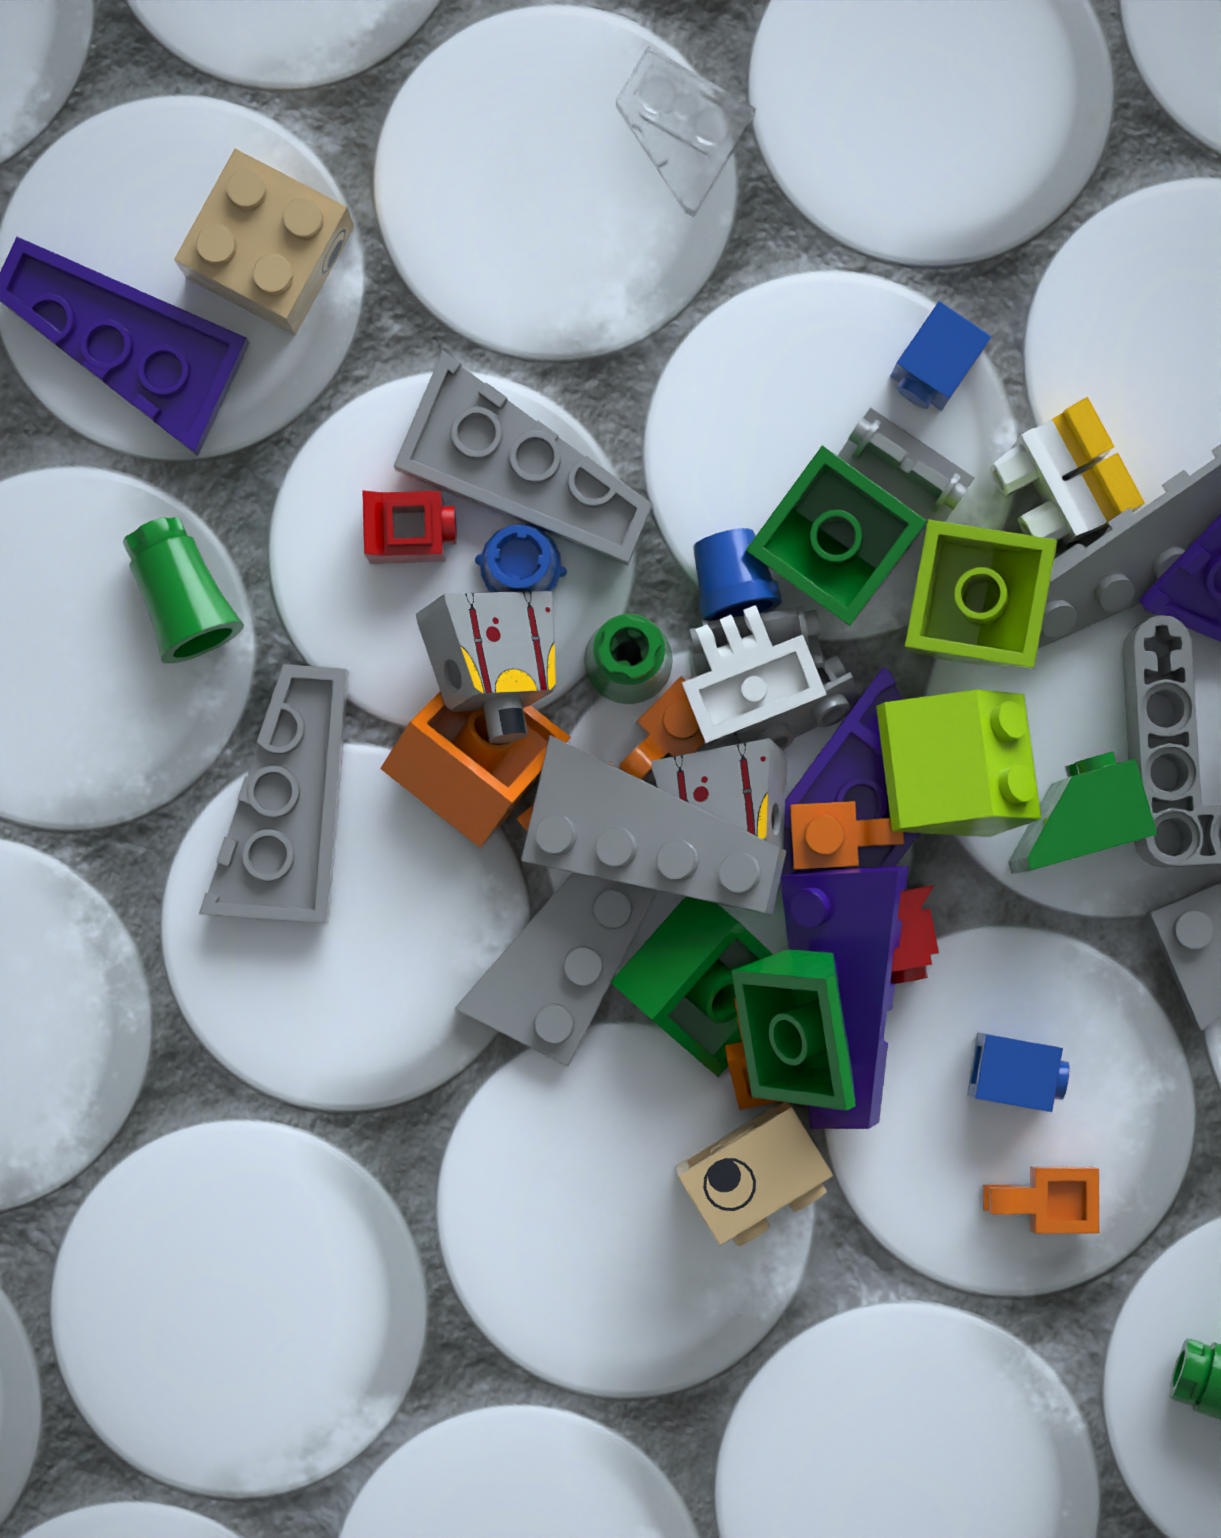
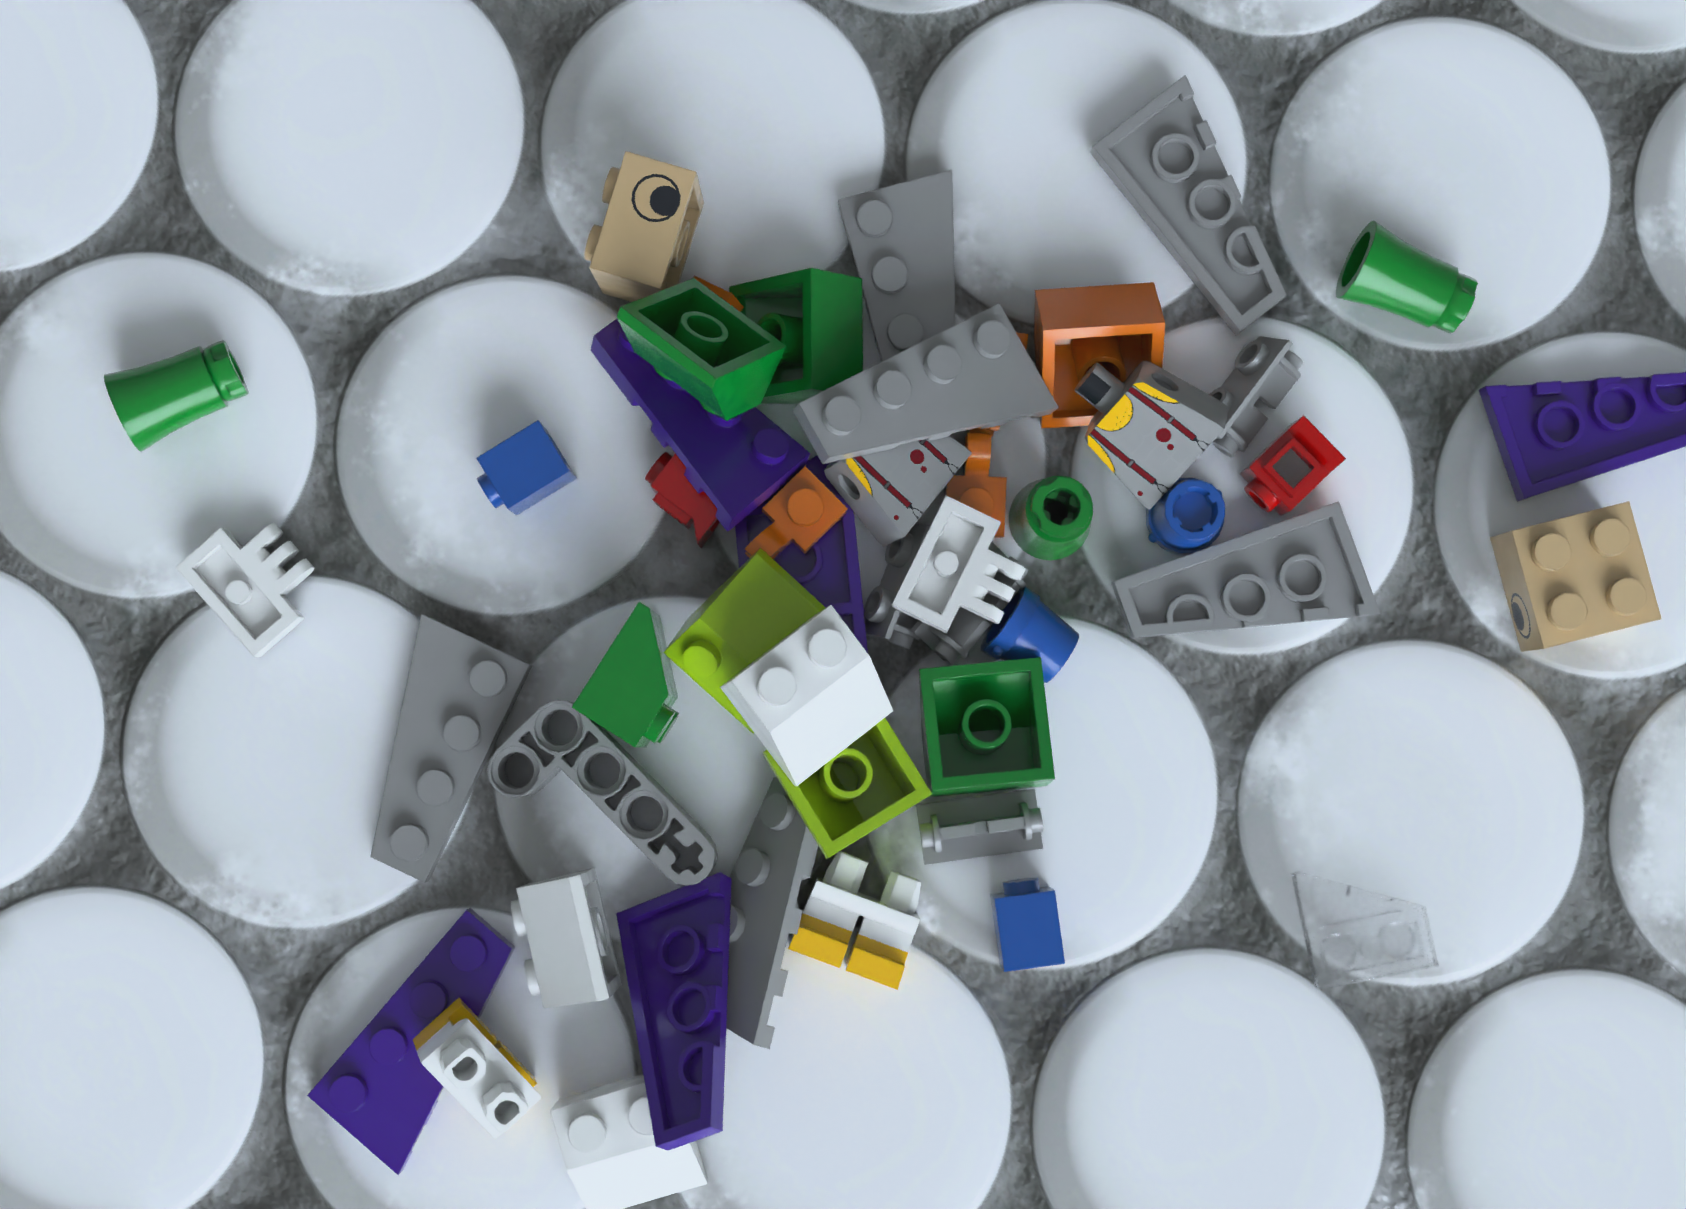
camera: 135 degrees right, 0 degrees up
orange plate [983,1166,1100,1234] -> none
none -> white slope [720,605,893,786]
none -> light grey hinge [1209,336,1303,457]

